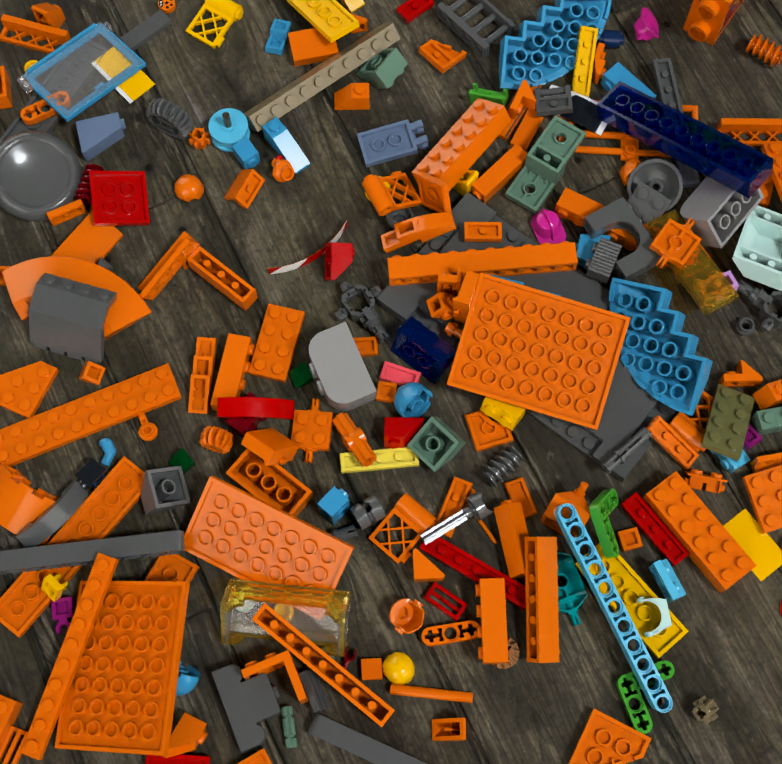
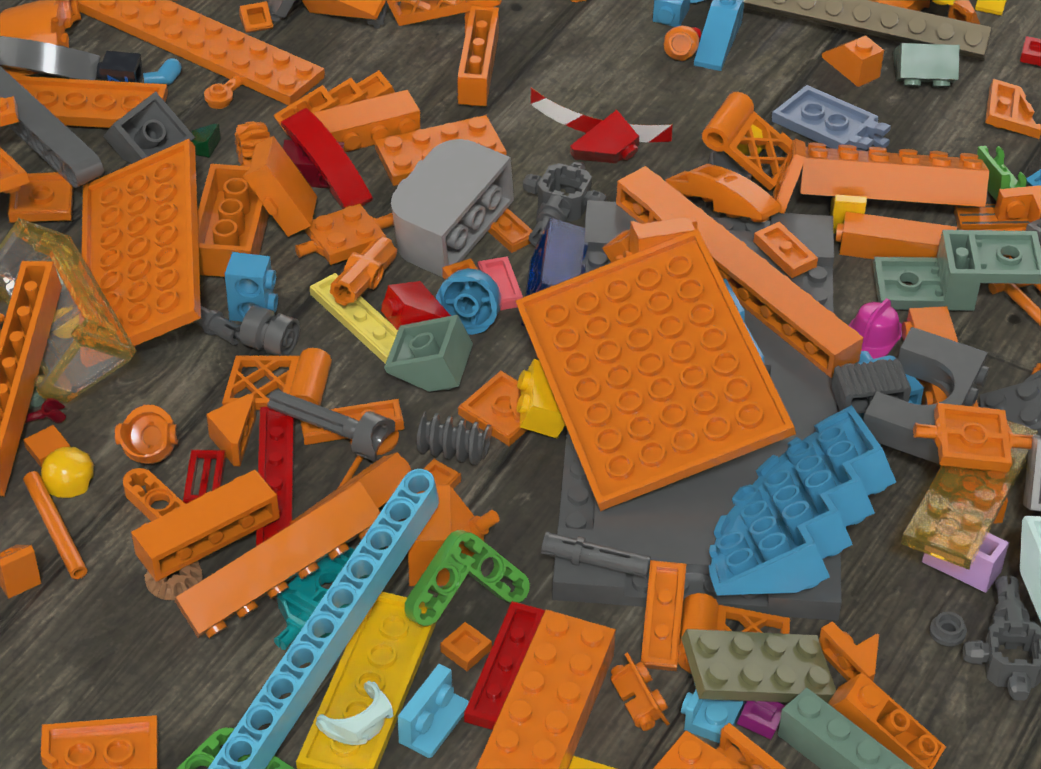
camera: 55 degrees right, 25 degrees down
orange panel [224,169,265,209] -> none

